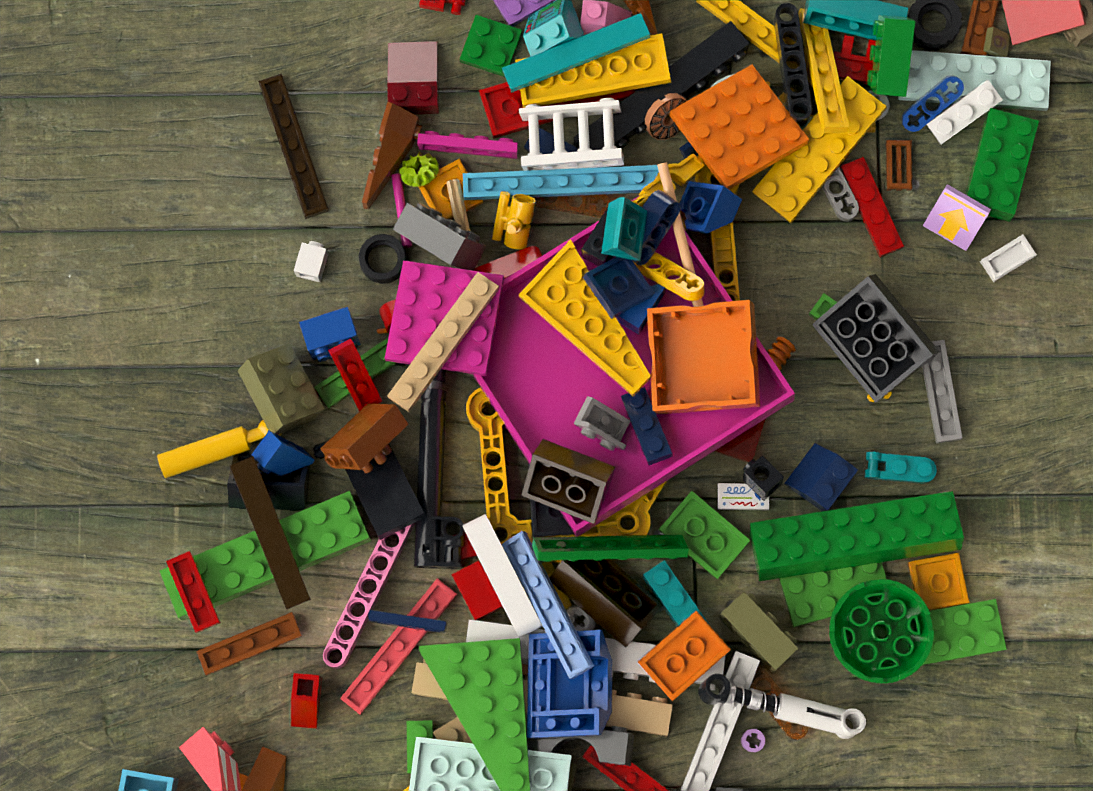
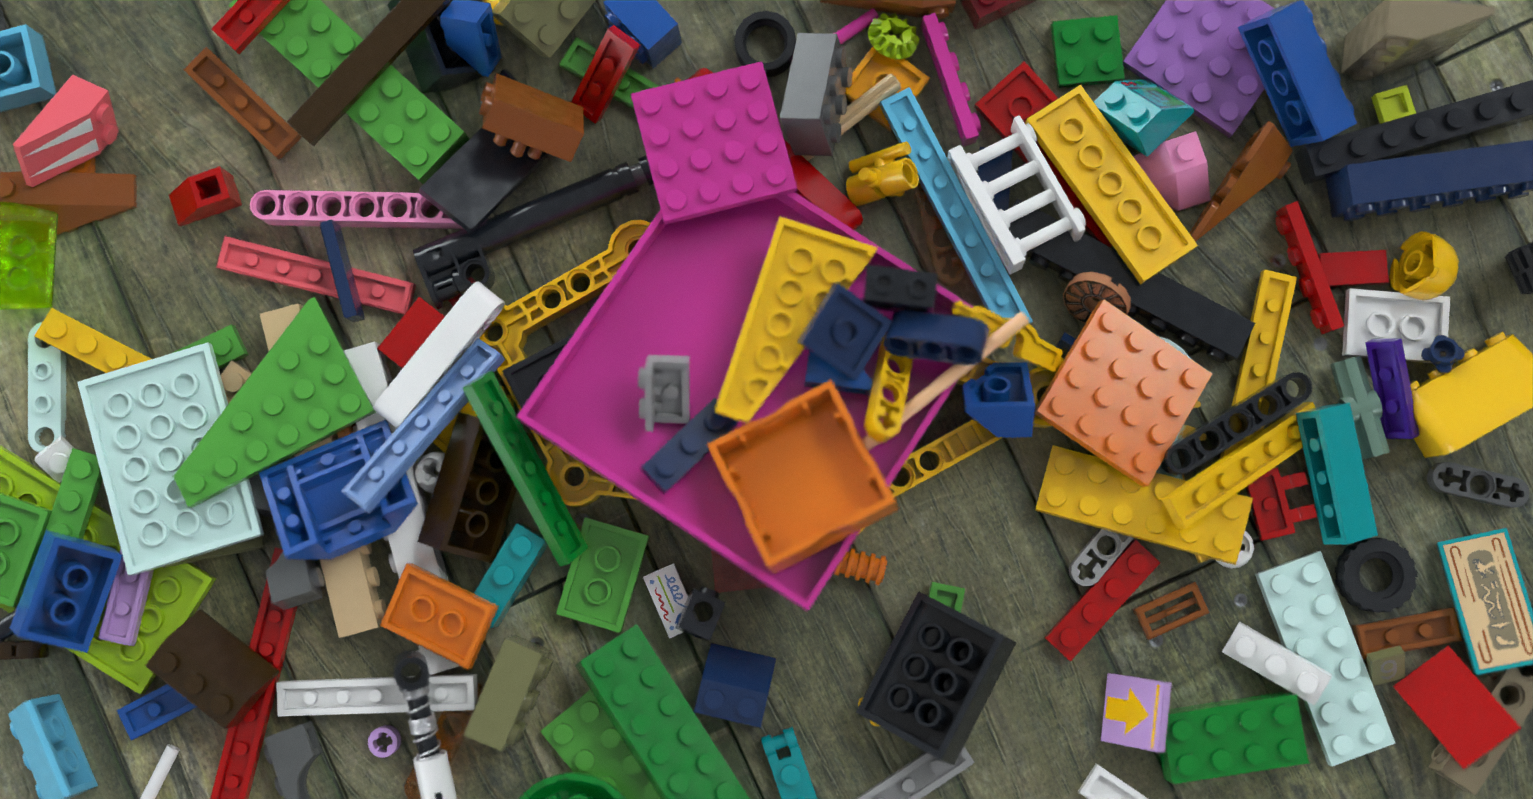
camera: 70 degrees right, 5 degrees up
tan plate [387,272,500,412] -> none
teal tile [502,13,651,92] -> none
dark brown slope [521,439,615,524] -> none
teal slope [601,197,647,261] -> none
green brick [867,15,915,97] -> none
blue beam [901,75,964,132] -> none

